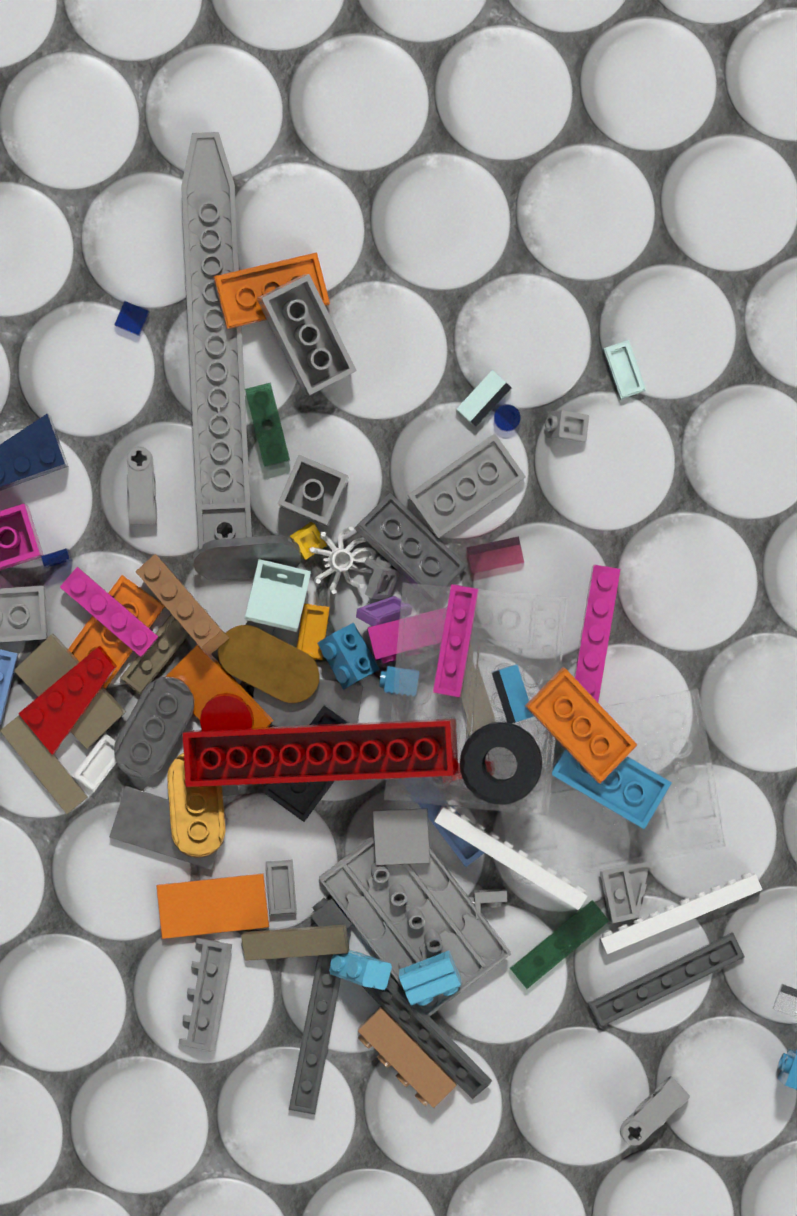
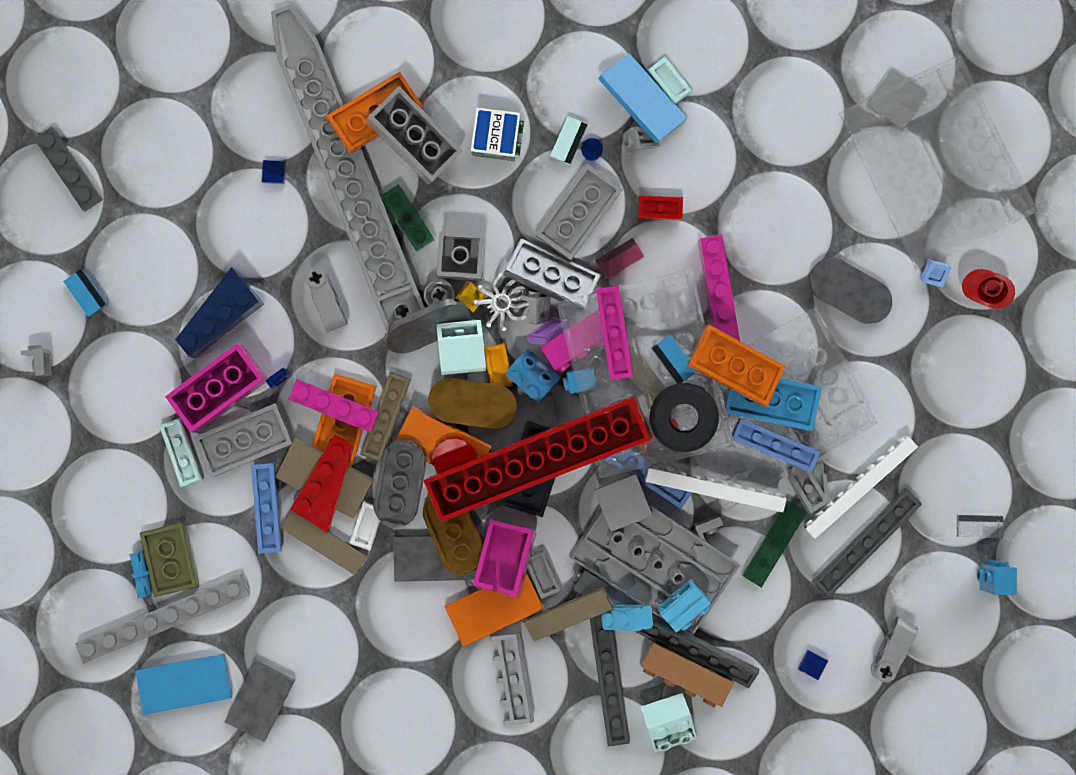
camera: 15 degrees left, 0 degrees up
medium nougat brick [135,554,229,656] -> none
none -> light grey wheel [424,280,456,306]
none -> piece [471,107,524,162]
none -> dark pink piece [473,519,537,598]
none -> dark azure tile [598,53,687,144]
none -> red plate [638,196,683,221]
none -> light aqua slope [640,693,697,753]
none -> medium blue plate [730,418,821,473]
none -> clear blue tile [797,649,828,680]
none -> flat silver tile [809,258,893,324]

